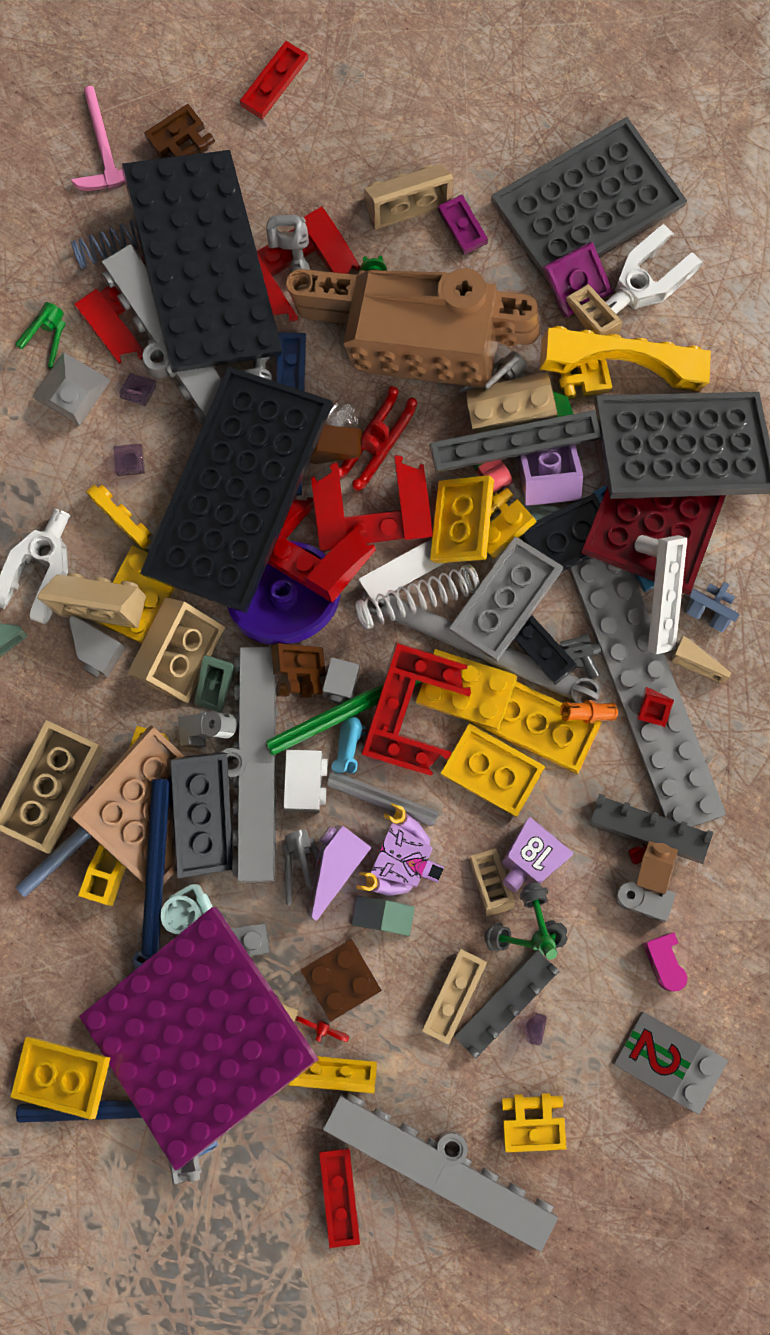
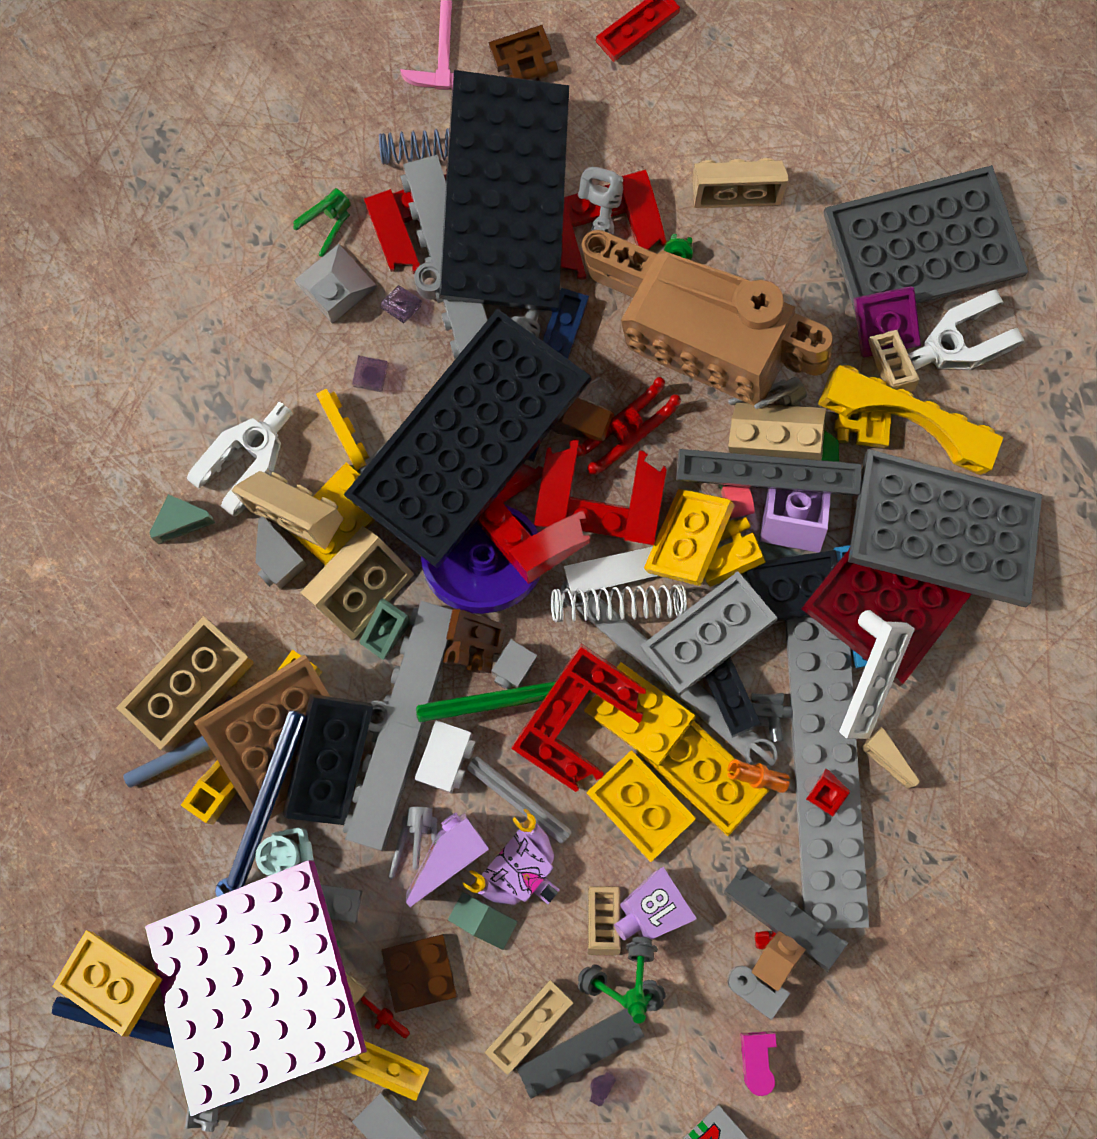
camera: 20 degrees right, 0 degrees up
light grey leg [178,711,236,748] -> none
medium azure piece [331,717,367,773] -> none
magenta plate [438,195,488,255] -> none
sand blue hips [685,582,739,633] -> none

